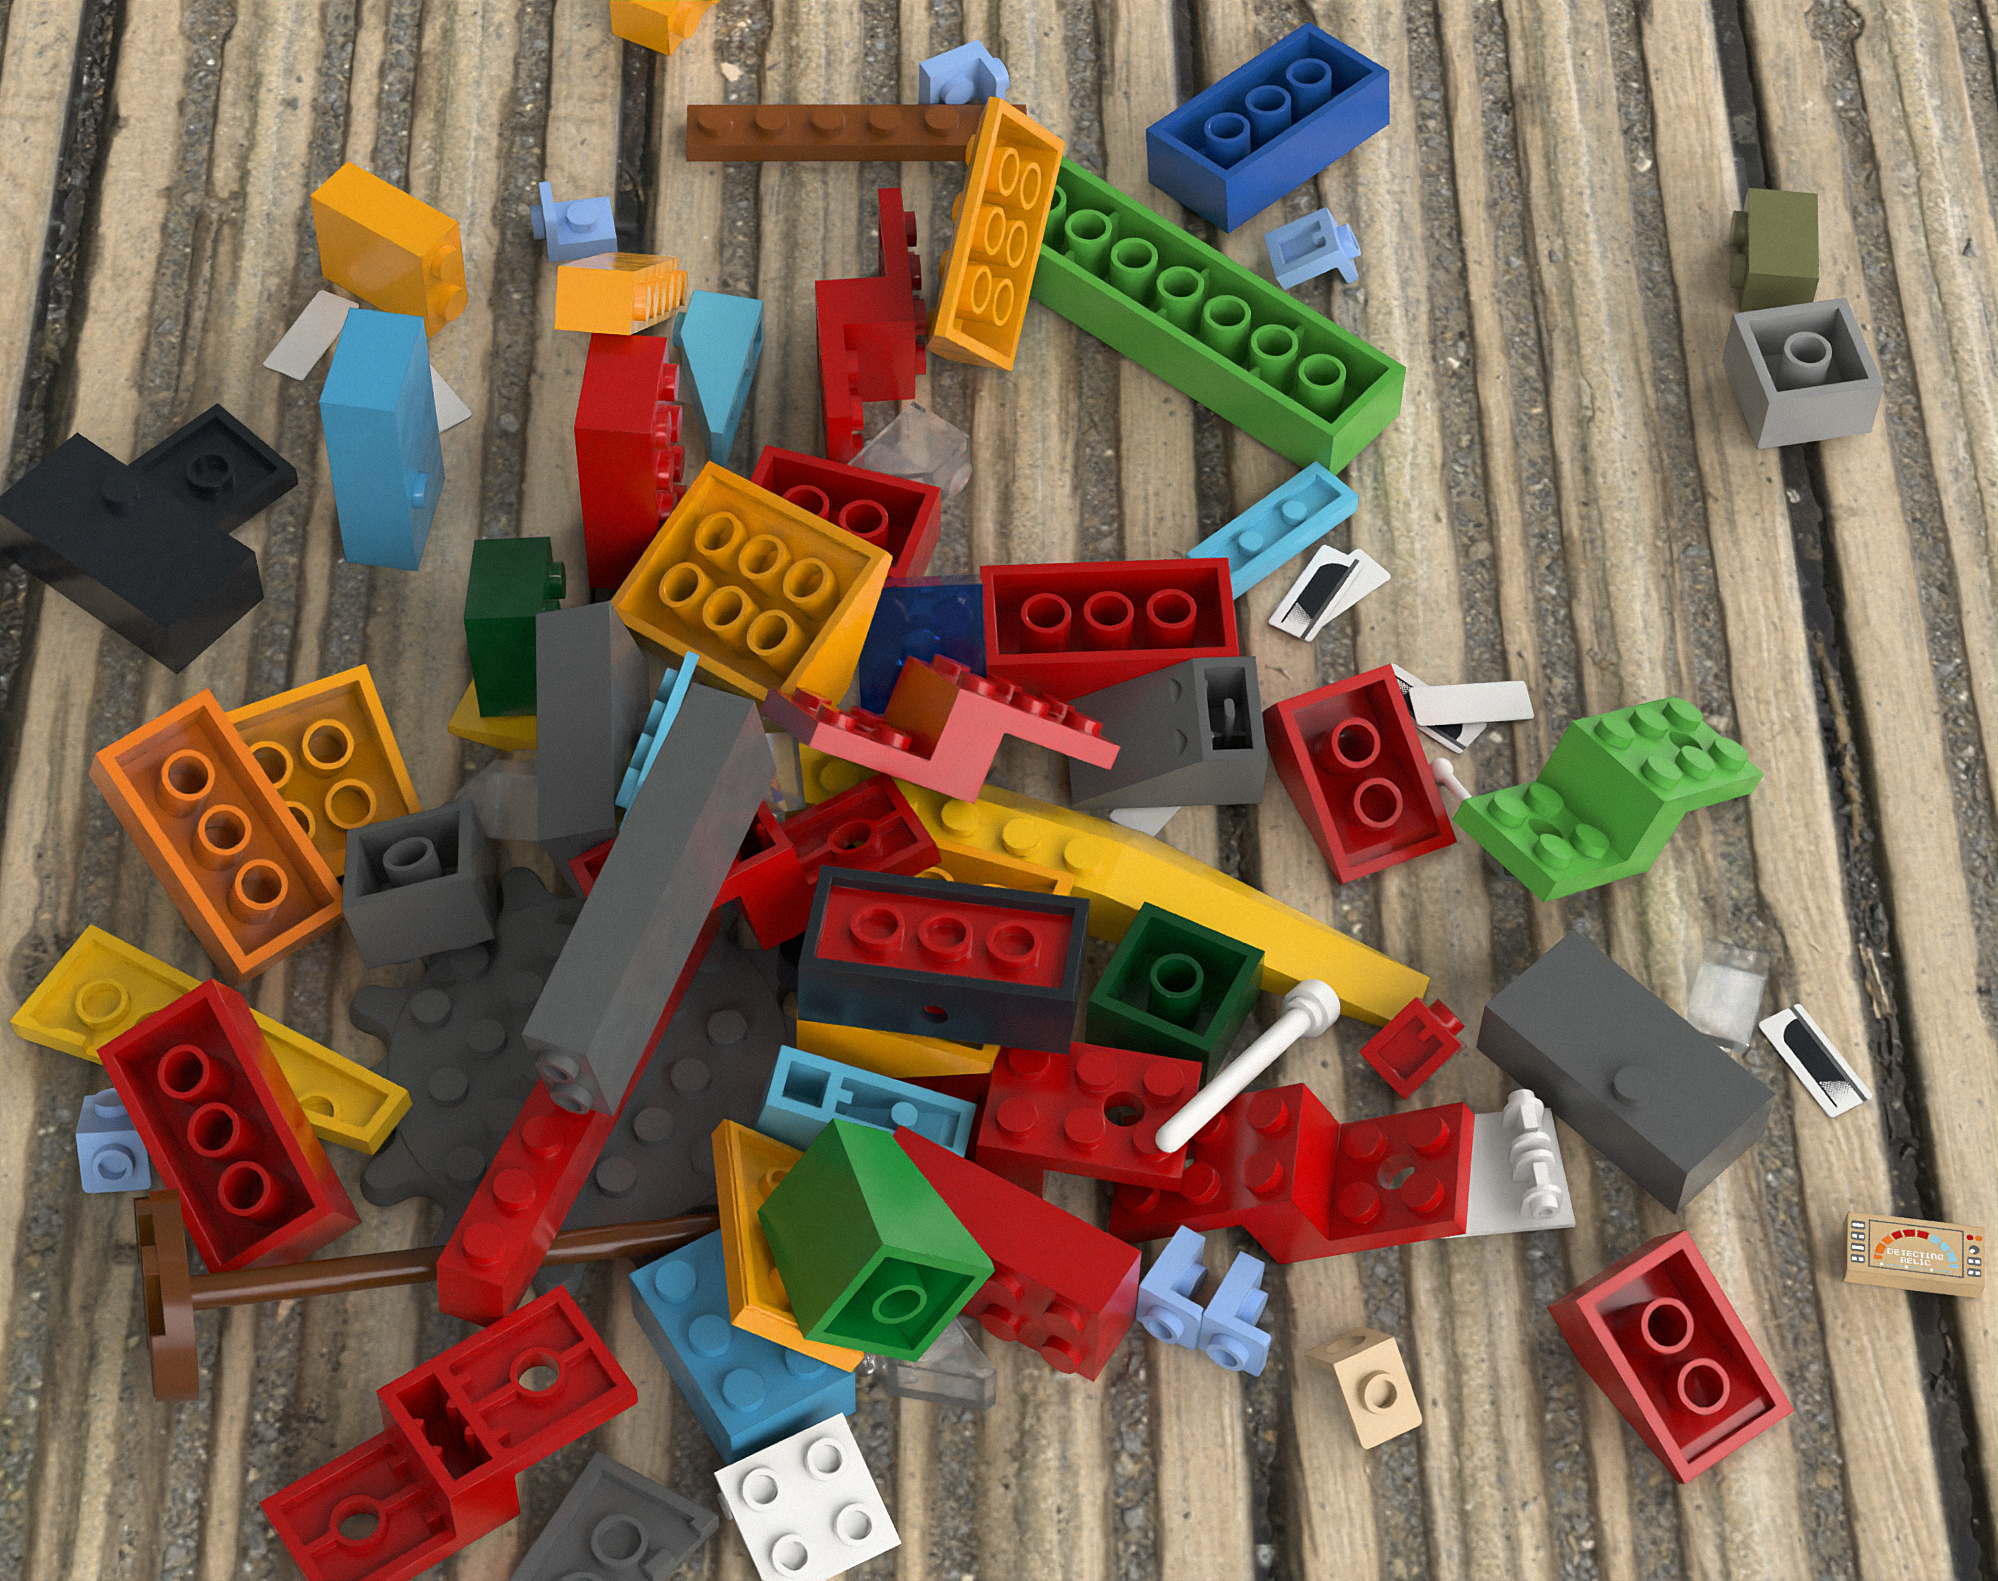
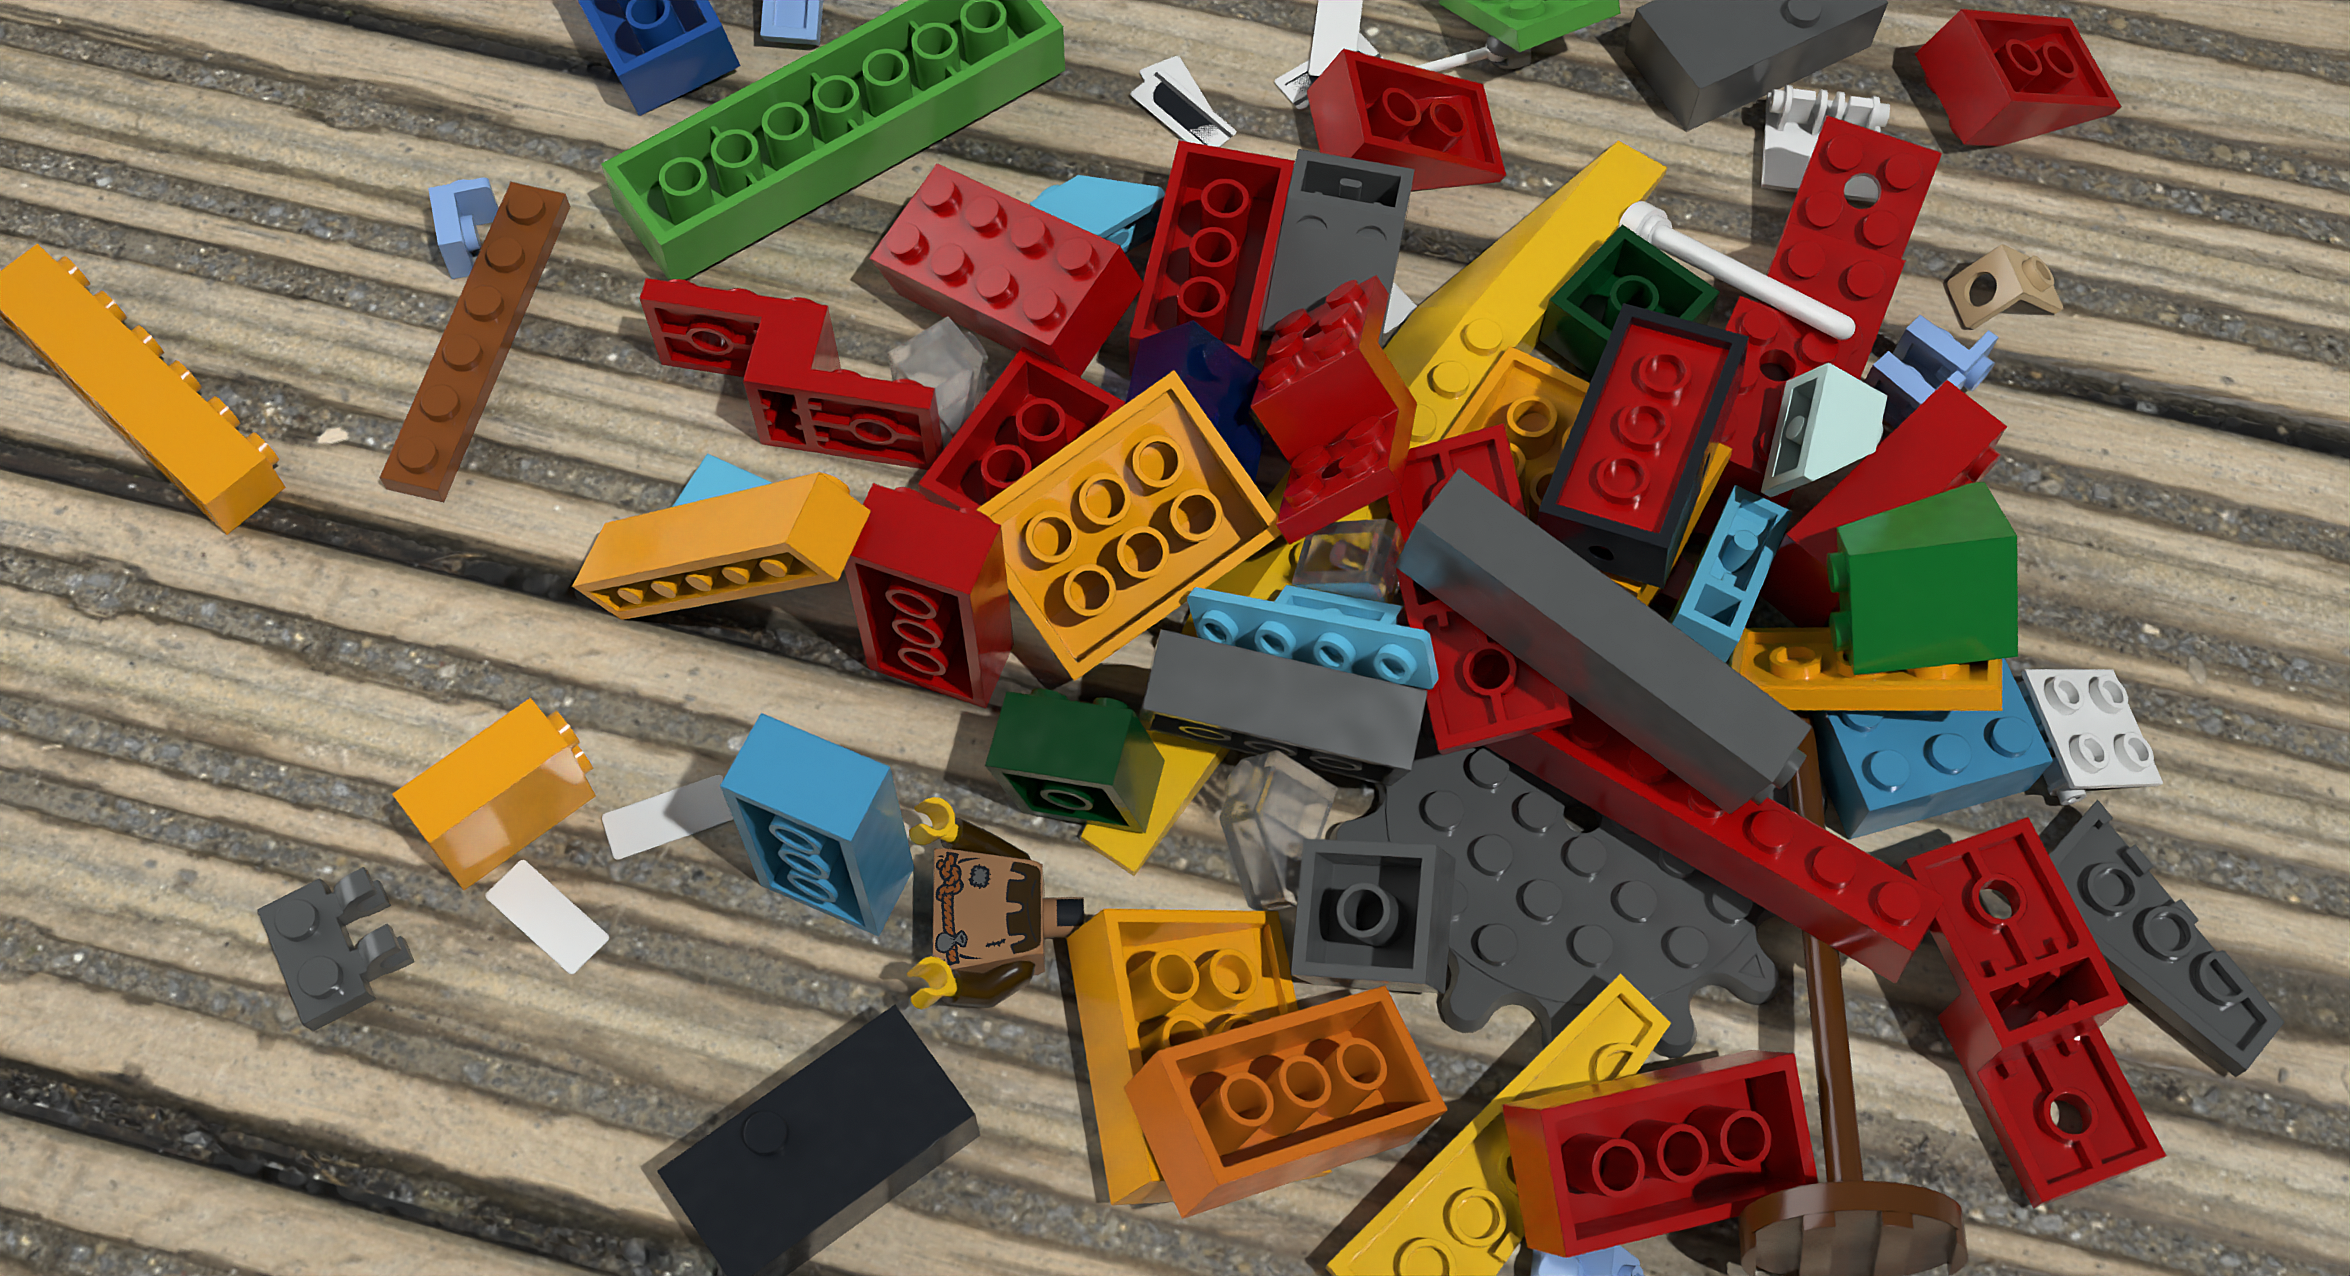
camera: 75 degrees left, 10 degrees up
black plate [127,403,299,534] -> none
light blue bracket [530,181,618,262] -> none
light orange slope [925,96,1065,372] -> none
medium azure plate [1185,461,1359,601] -> none
red bracket [1358,997,1467,1101] -> none
none -> dark grey plate [257,867,415,1031]
none -> red brick [869,163,1144,377]
none -> torso [906,797,1085,1009]
none -> medium azure slope [1030,175,1165,253]
none -> light aqua slope [1761,362,1887,497]

